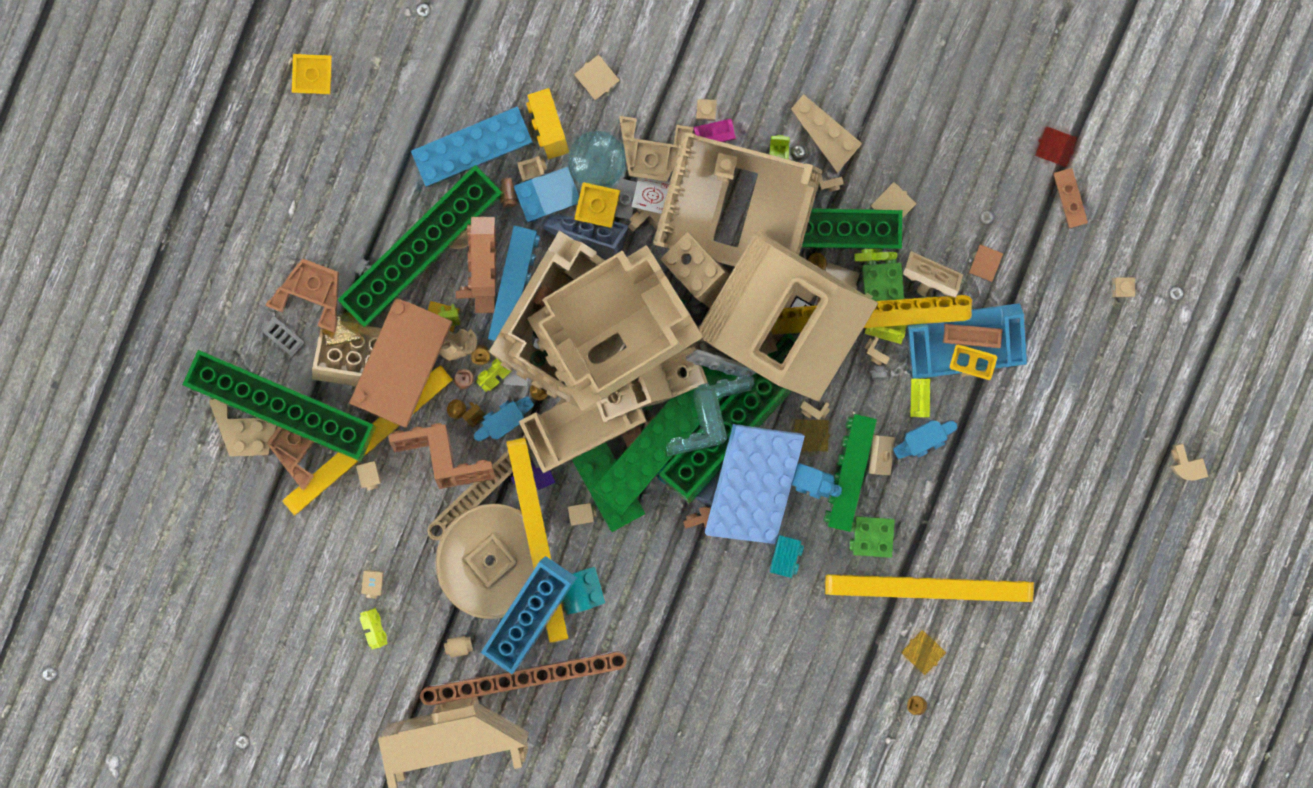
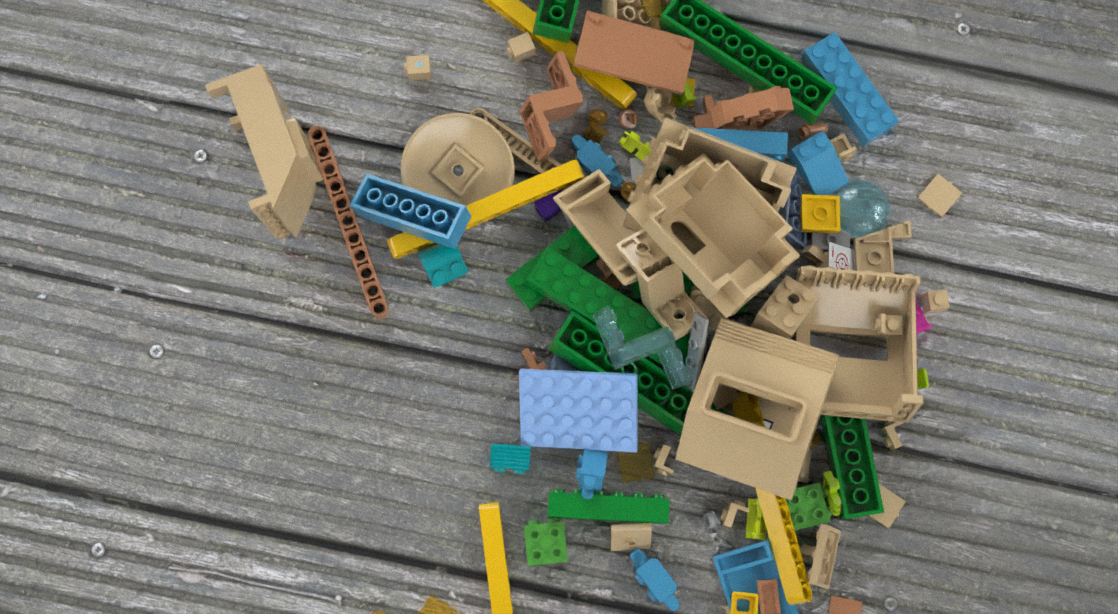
camera: 80 degrees right, 10 degrees down
neon yellow hinge [359,608,388,650] -> none
tan brick [444,636,473,658] -> none
pearl gold tile [471,345,490,365] -> none
yellow wedge [526,88,570,160] -> none
tan brick [568,502,597,526] -> none
tan wing [791,94,862,173] -> none
neon yellow hinge [910,379,930,417] -> none

